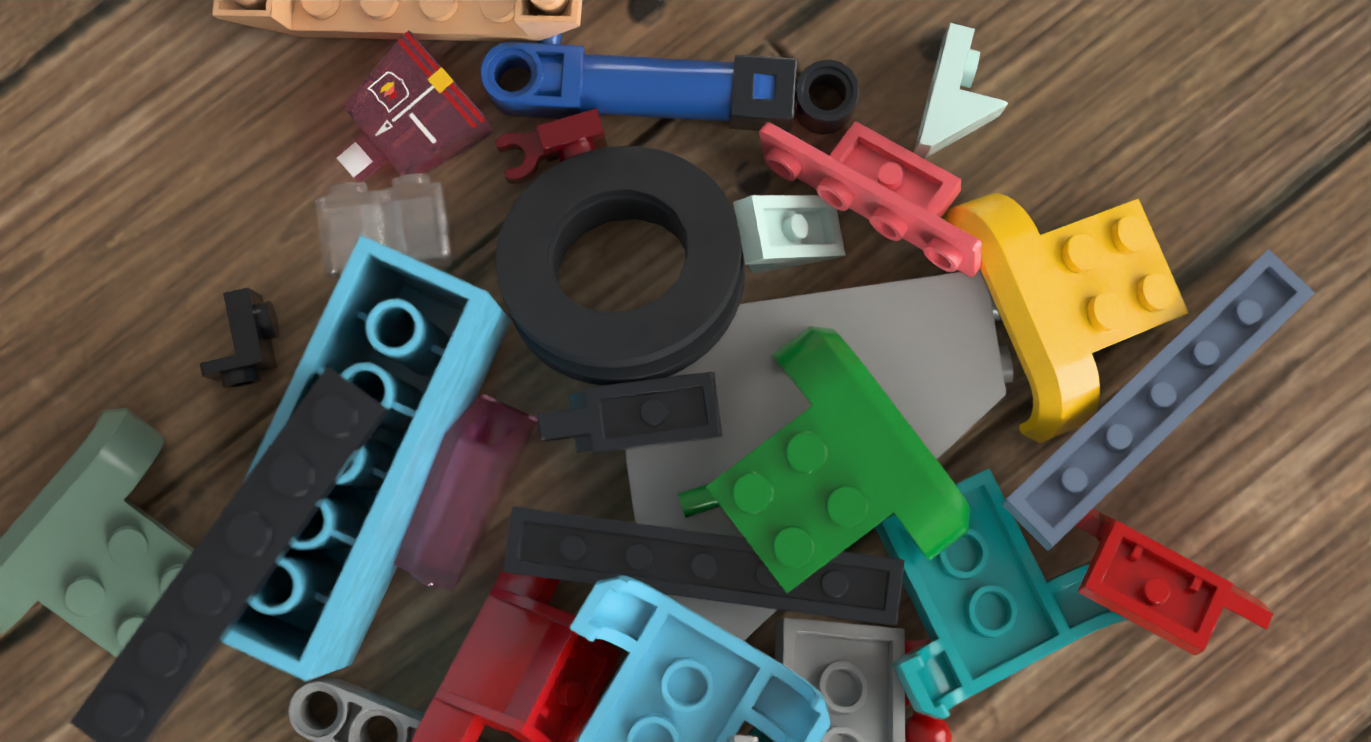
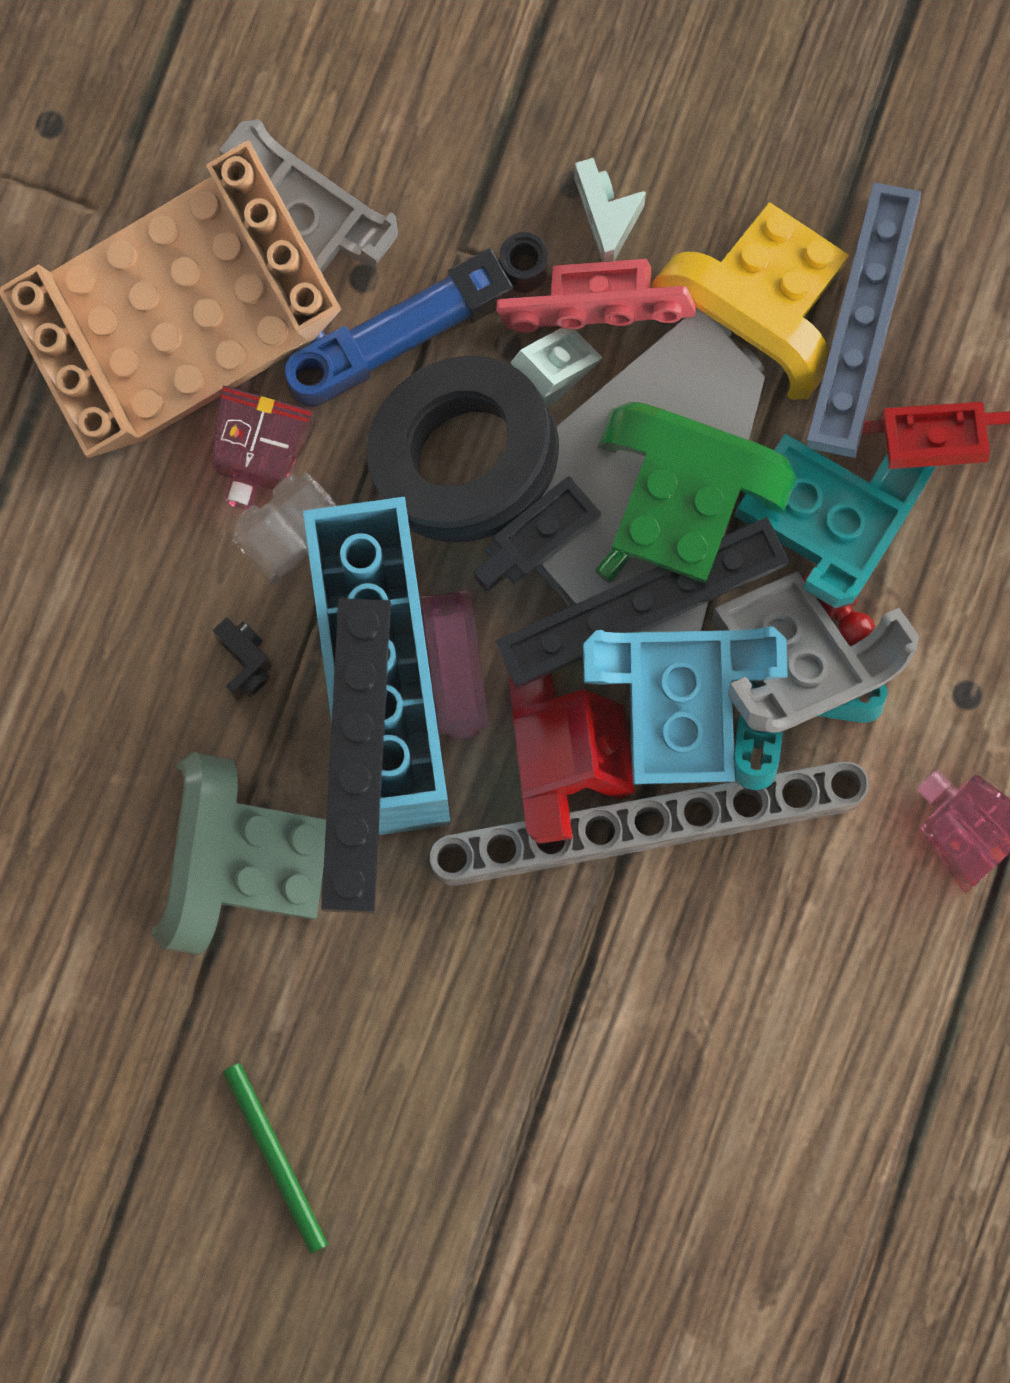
camera: 35 degrees left, 5 degrees down
dark red plate [495,108,607,184] -> none

